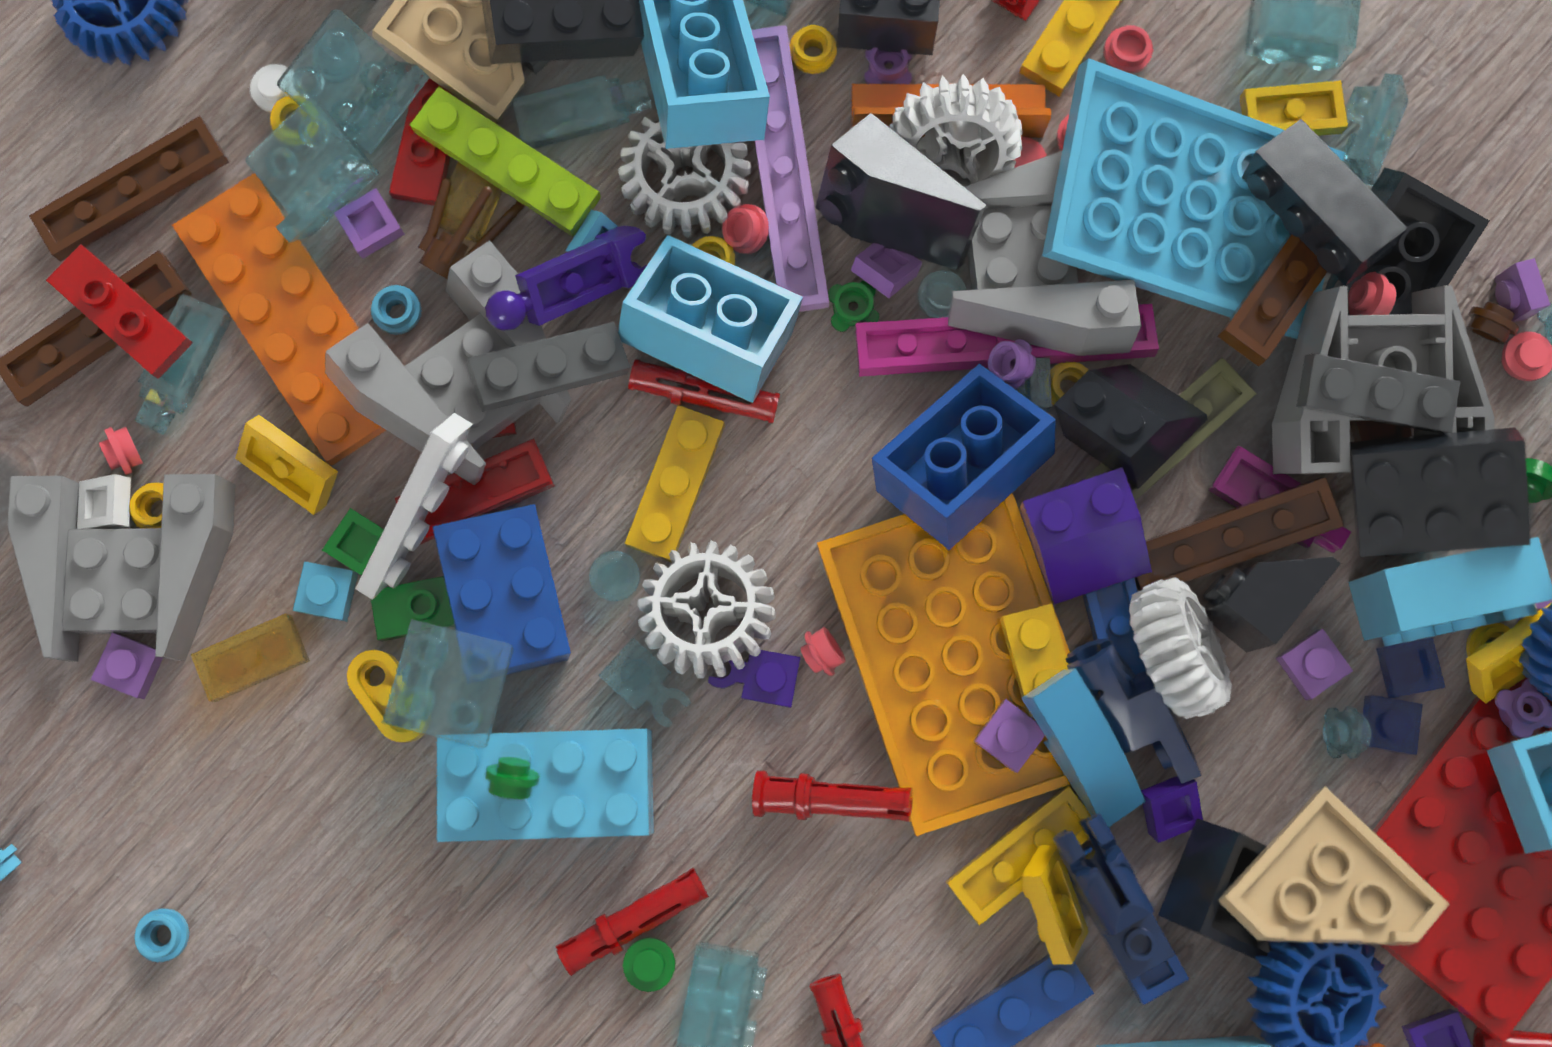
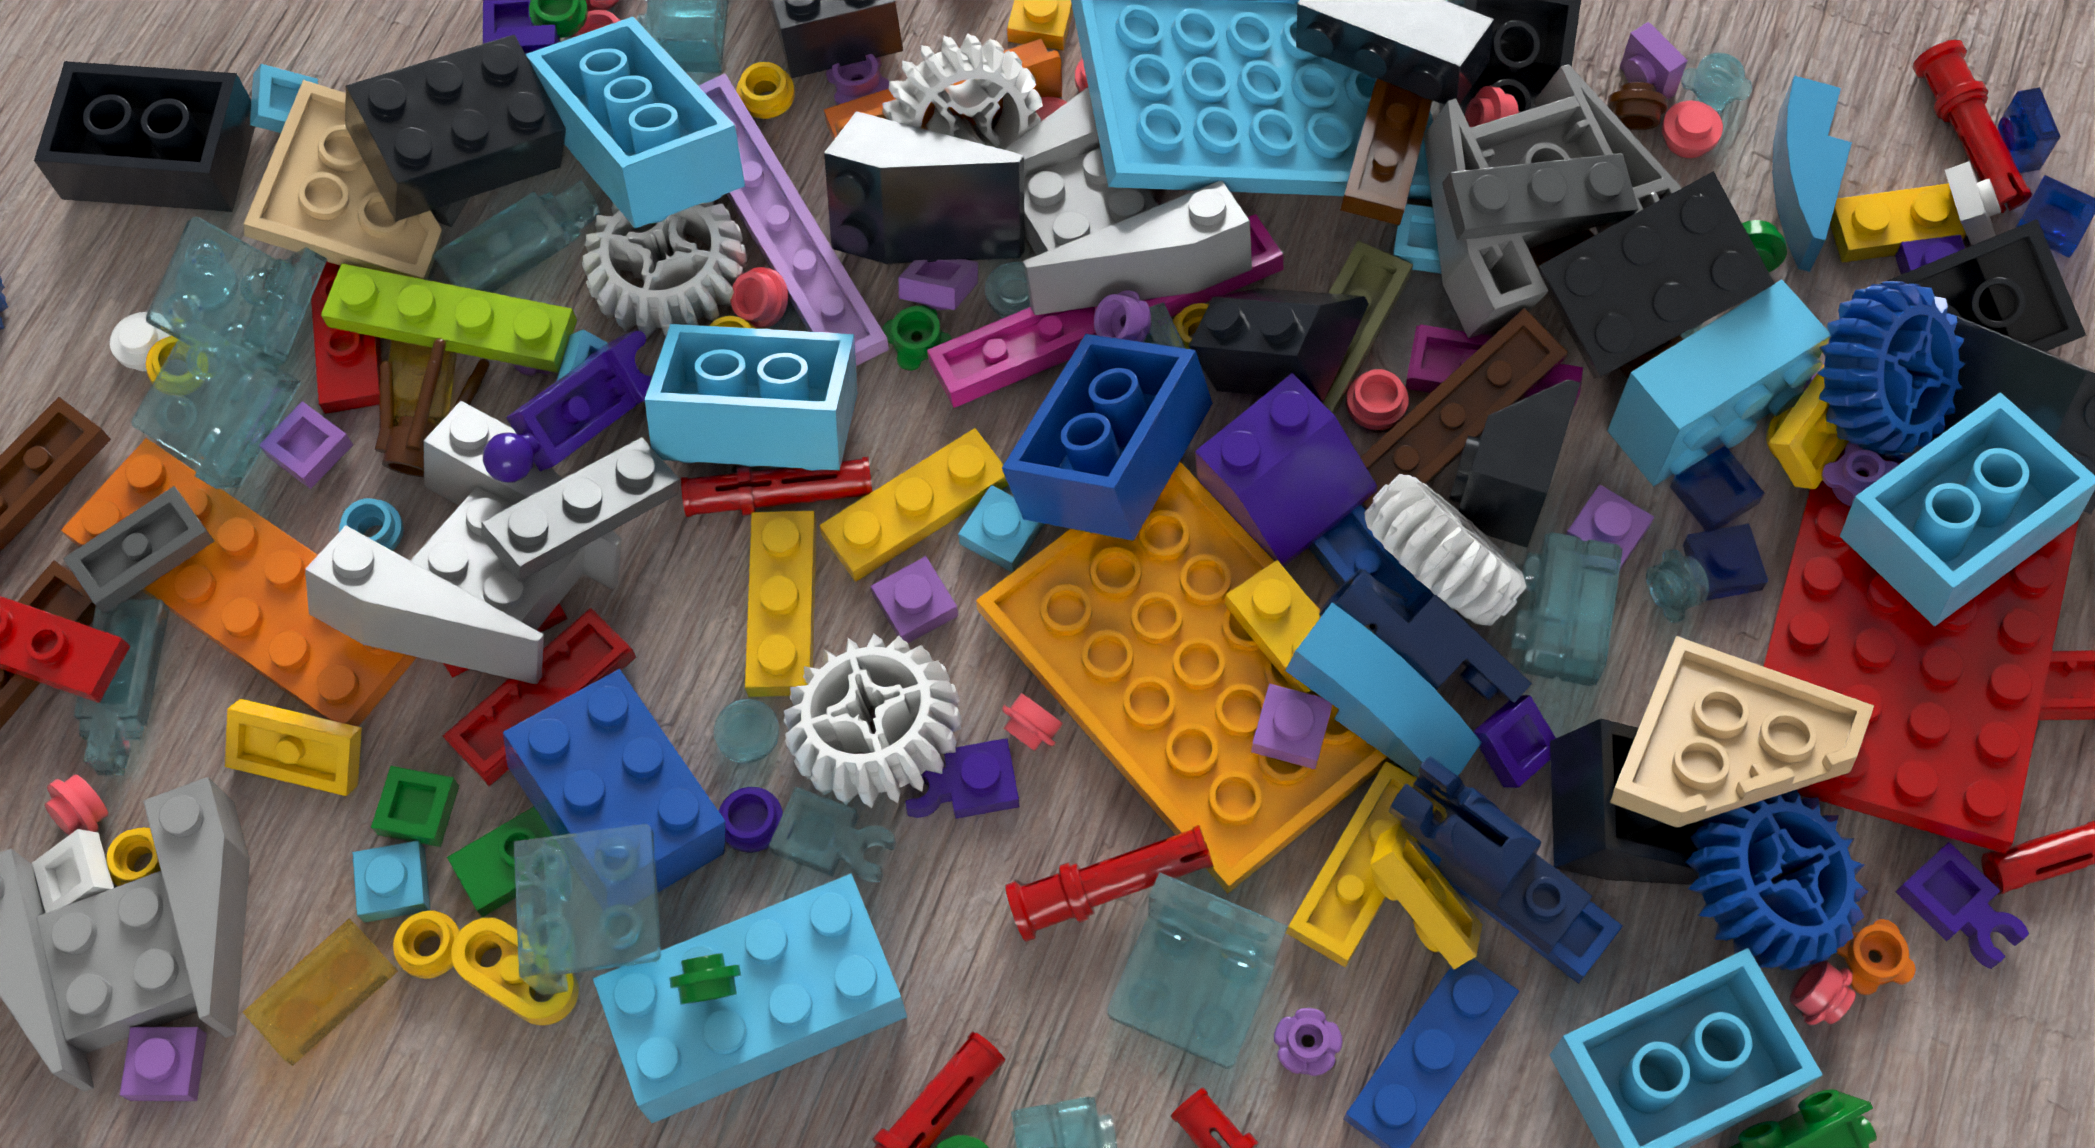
camera: 20 degrees left, 15 degrees down
white plate [355,413,472,600] -> none
none -> dark grey plate [63,486,214,614]
none -> yellow plate [393,911,460,979]
none -> dark purple plate [719,787,784,853]
none -> yellow plate [819,428,1009,582]
none -> medium lavender plate [871,556,958,643]
none -> medium azure plate [958,485,1045,572]
none -> clear light blue bracket [1107,872,1288,1069]
none -> medium lavender plate [1274,1008,1342,1076]
none -> coral plate [1346,369,1409,430]
none -> medium azure plate [1393,204,1441,274]
none -> clear light blue brick [1511,532,1623,686]

